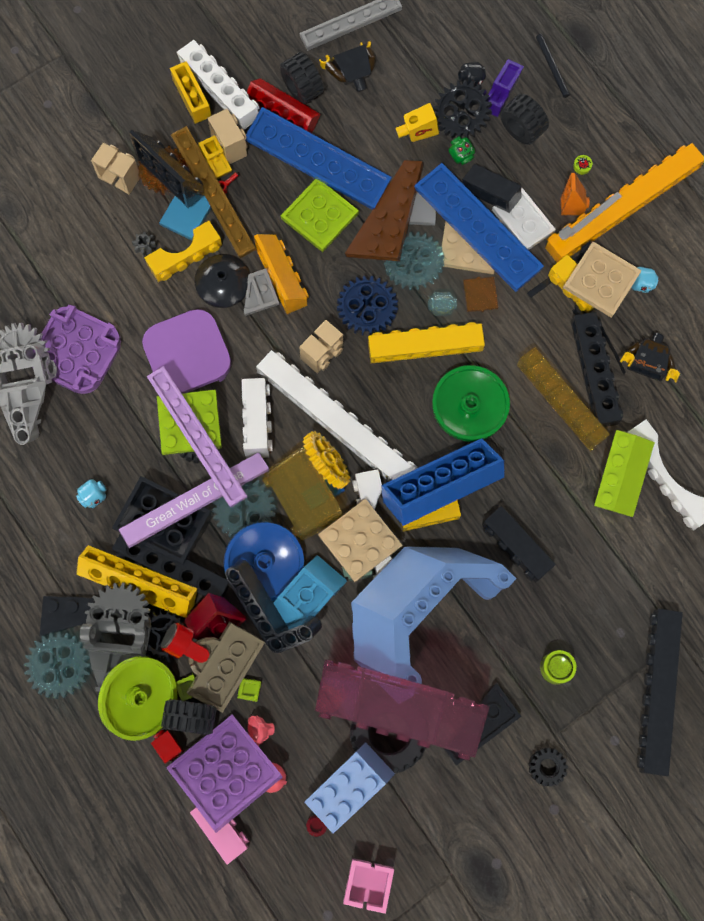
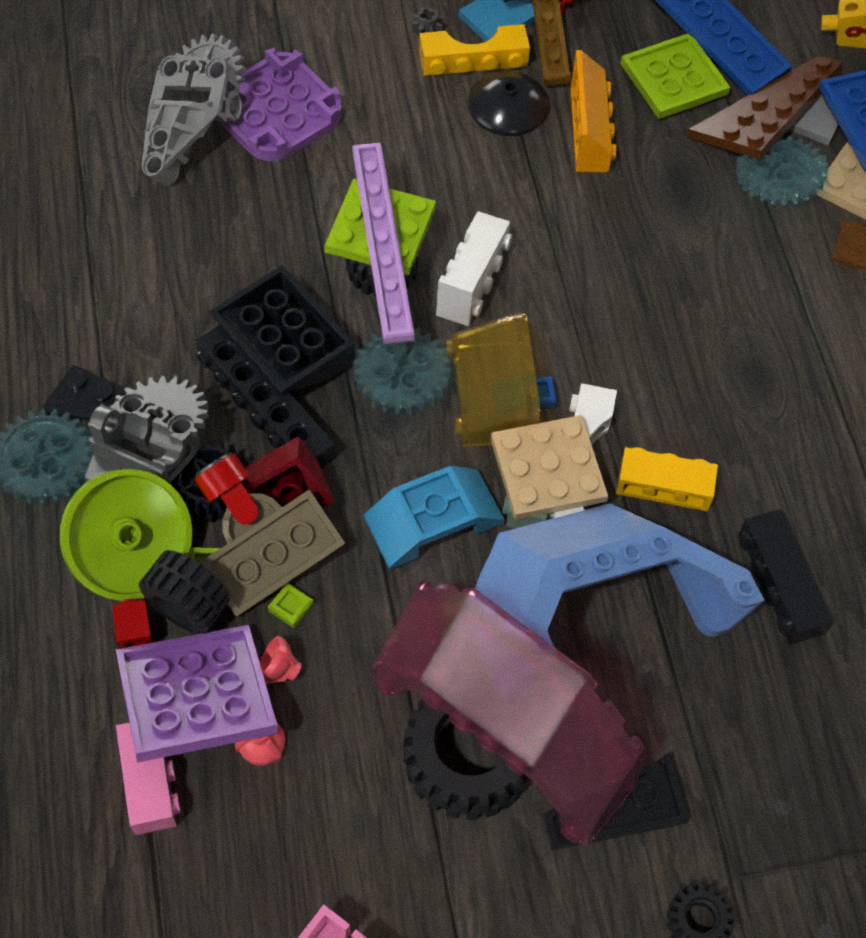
camera: 25 degrees right, 15 degrees down
medium azure head [76,479,107,508] -> none
yellow brick [77,545,197,618] -> none
lavender tile [119,453,269,548] -> none
medium lavender tile [142,309,232,394] -> none
blue dish [224,522,304,601] -> none
black beam [225,559,322,653] -> none
light grey wing [244,269,279,316] -> none
white brick [256,350,417,482] -> none
tan piece [300,320,343,373] -> none
yellow gear [303,431,350,489] -> none
medium blue brick [305,742,395,833] -> none
dark red plate [306,815,327,837] -> none
dark blue gear [337,276,398,336] -> none
yellow brick [368,322,485,363] -> none
blue brick [381,439,504,526] -> none
clear light blue head [428,292,457,316] -> none
green dish [432,366,510,441] -> none
lime piece [540,650,576,684] -> none

